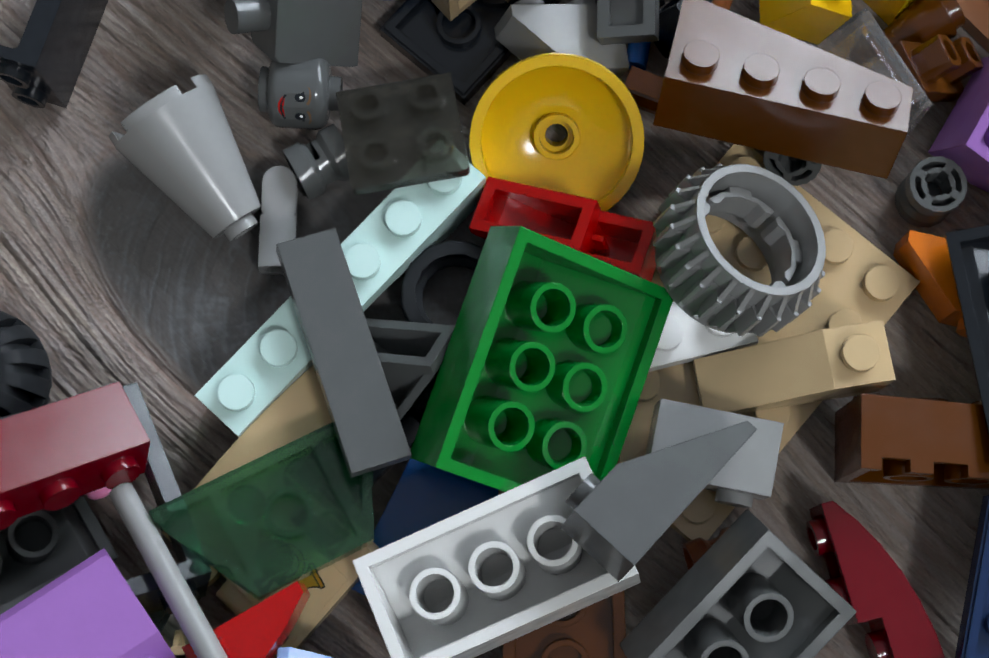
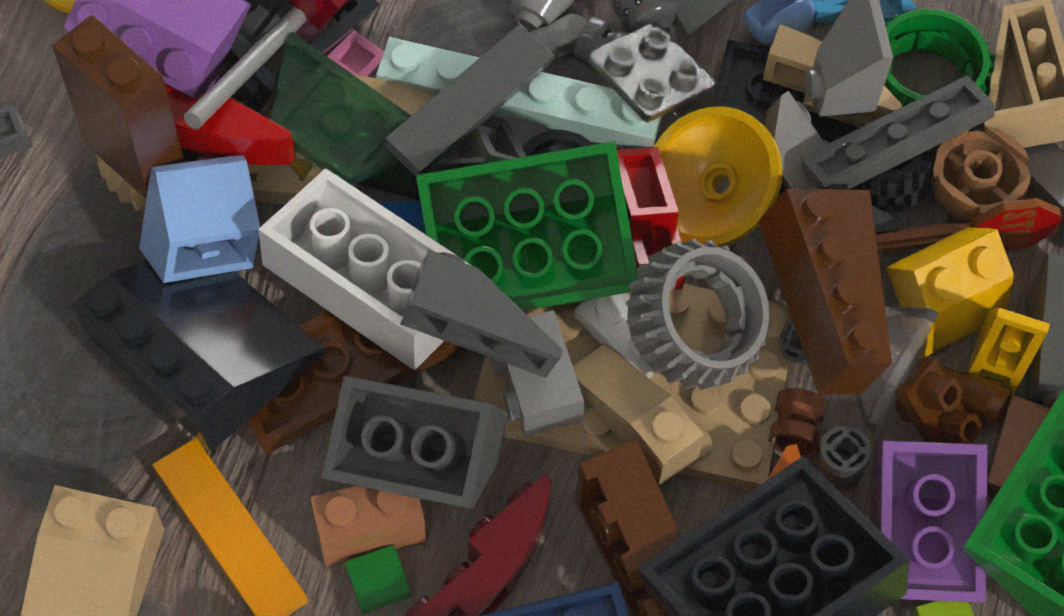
camera: 60 degrees right, 15 degrees down
none -> bright pink plate [323,30,384,78]
none -> copper wheel [768,388,827,456]

